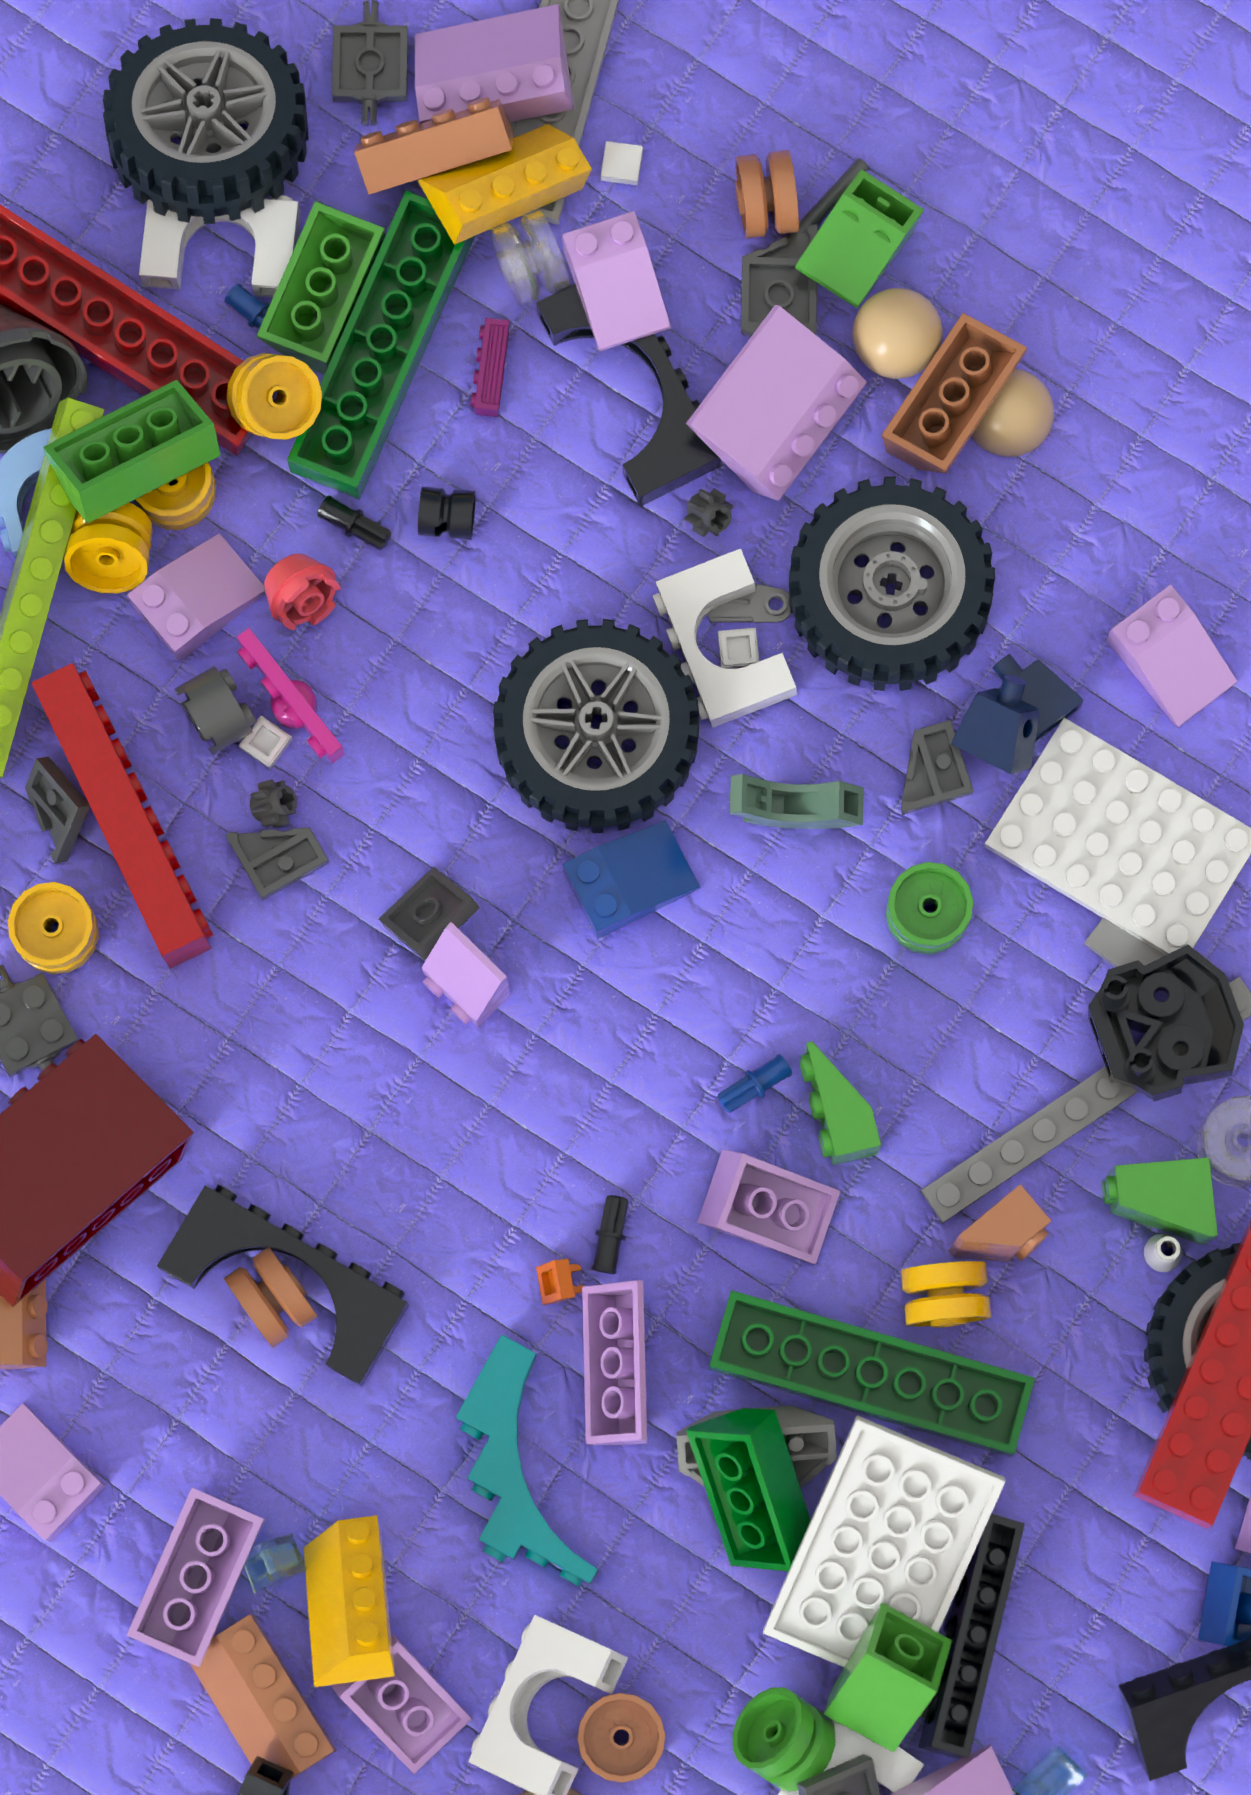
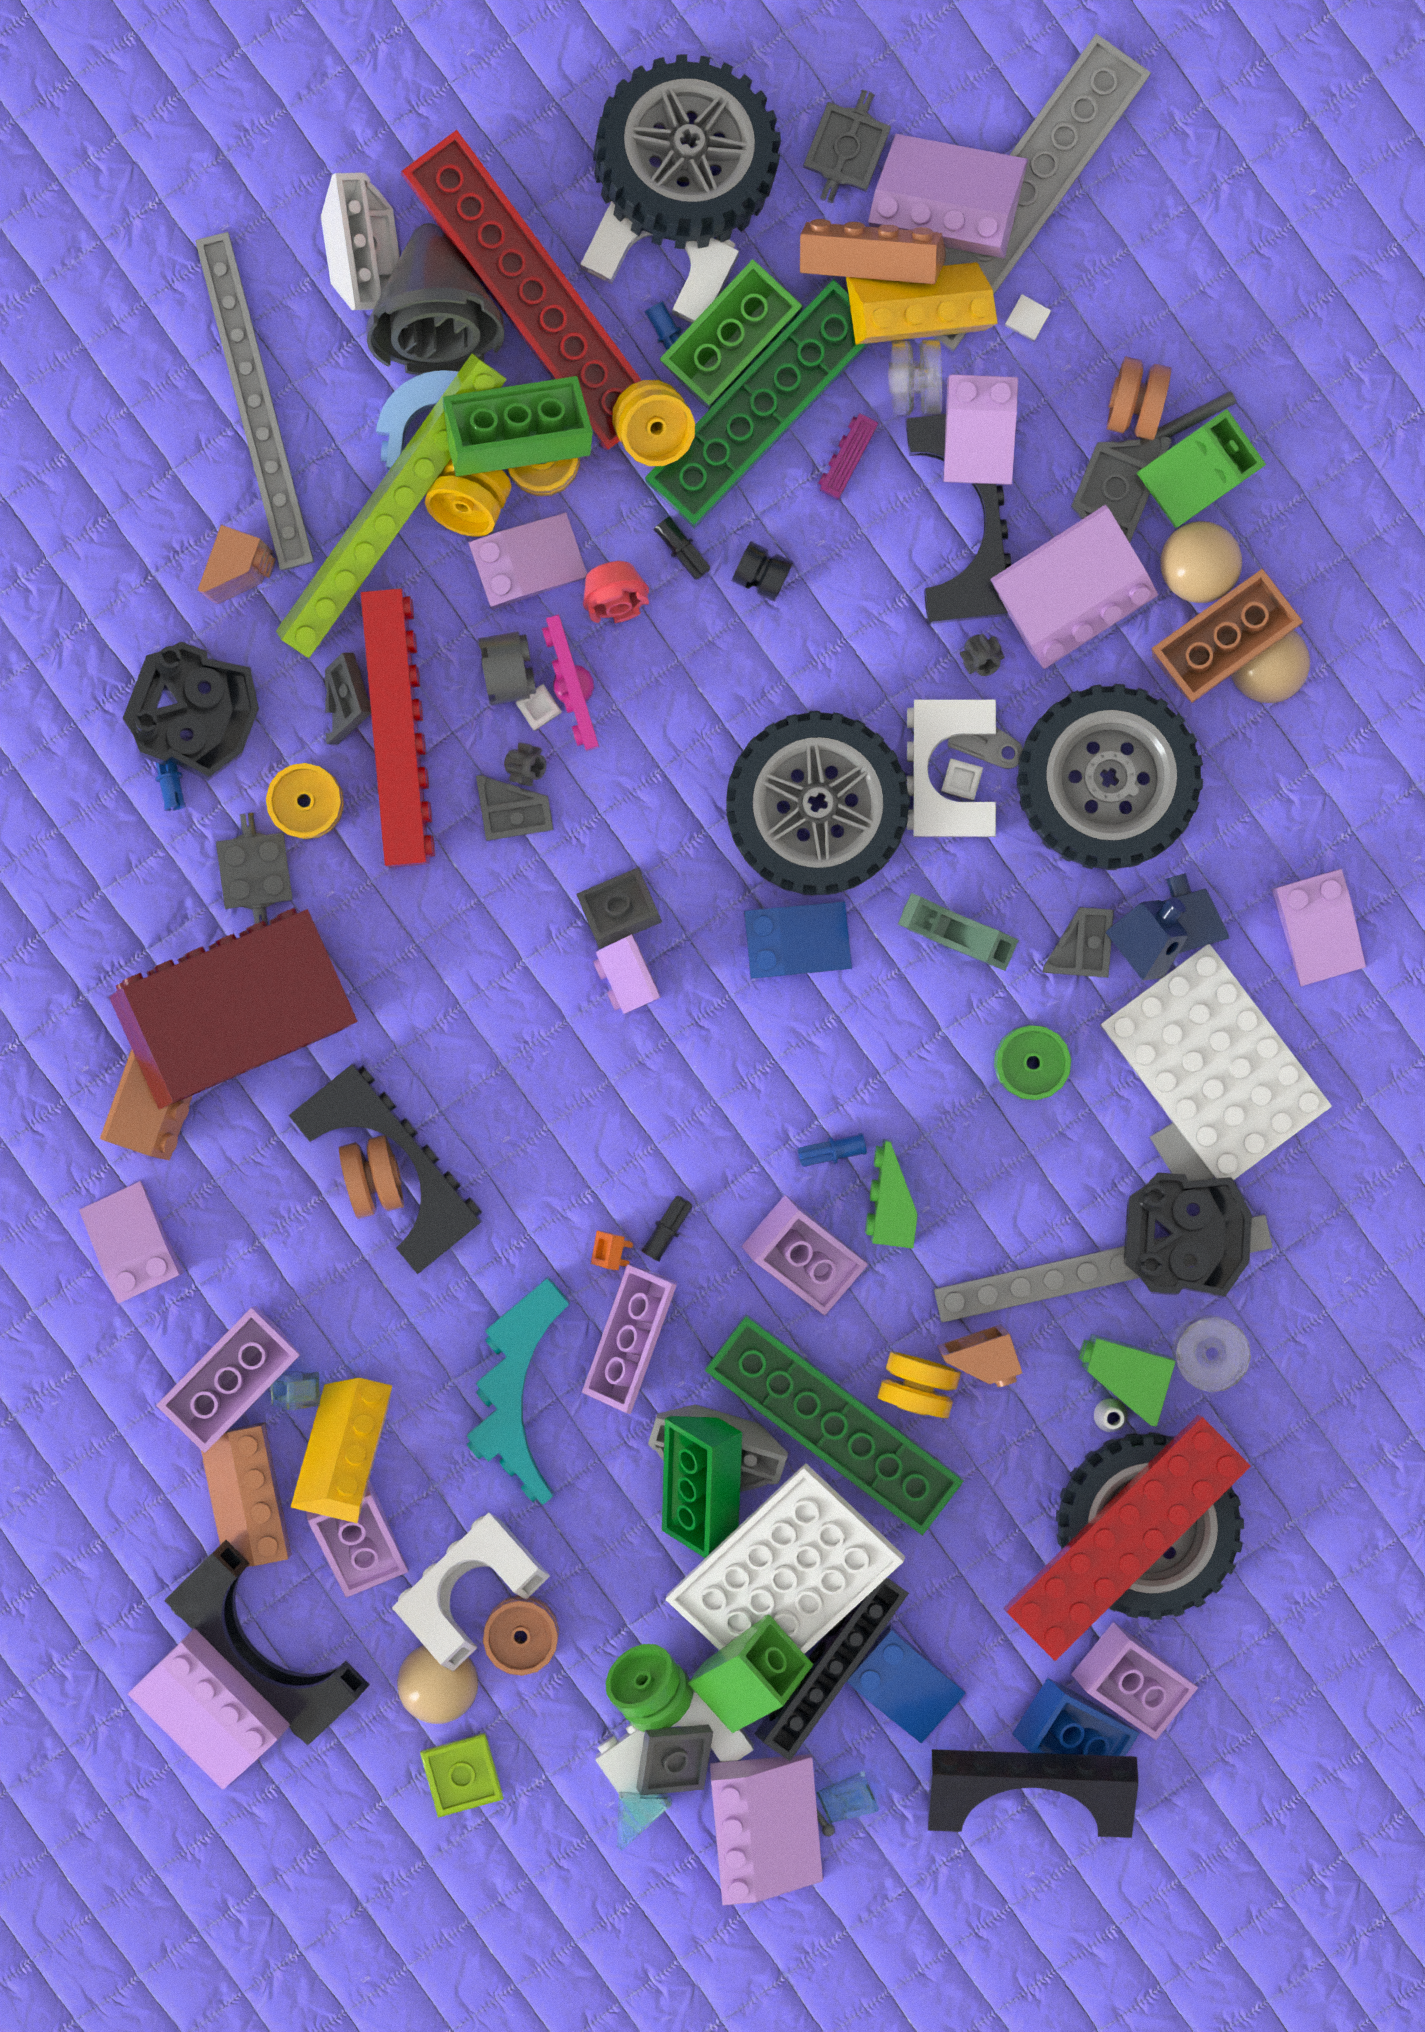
camera: 25 degrees right, 10 degrees up
none -> blue slope [847,1625,966,1744]

